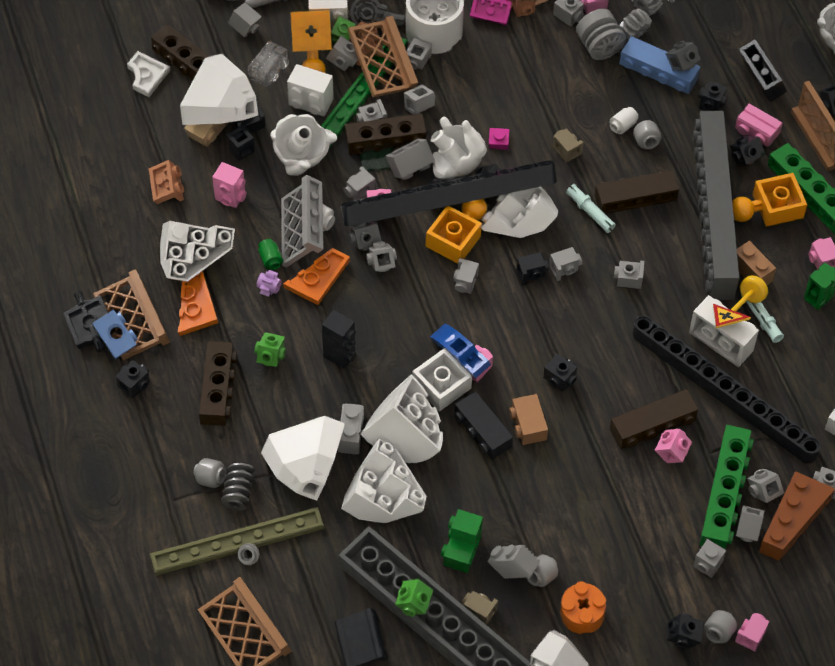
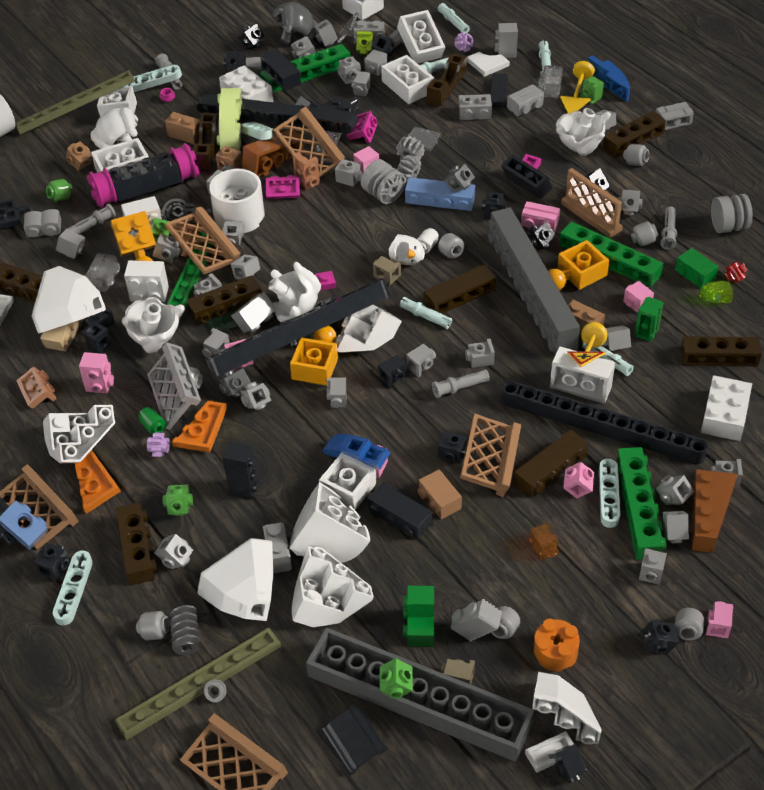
camera: 15 degrees left, 10 degrees down
none -> light aqua beam [53,551,92,625]
none -> light grey brick [154,534,193,569]
none -> white piece [389,234,425,265]
none -> light grey pin [432,370,490,398]
none -> medium nougat fence [460,414,521,497]
none -> dark pink plate [522,154,541,169]
none -> clear orange brick [530,522,559,560]
none -> light aqua beam [599,459,620,528]
none -> light grey brick [602,325,631,351]

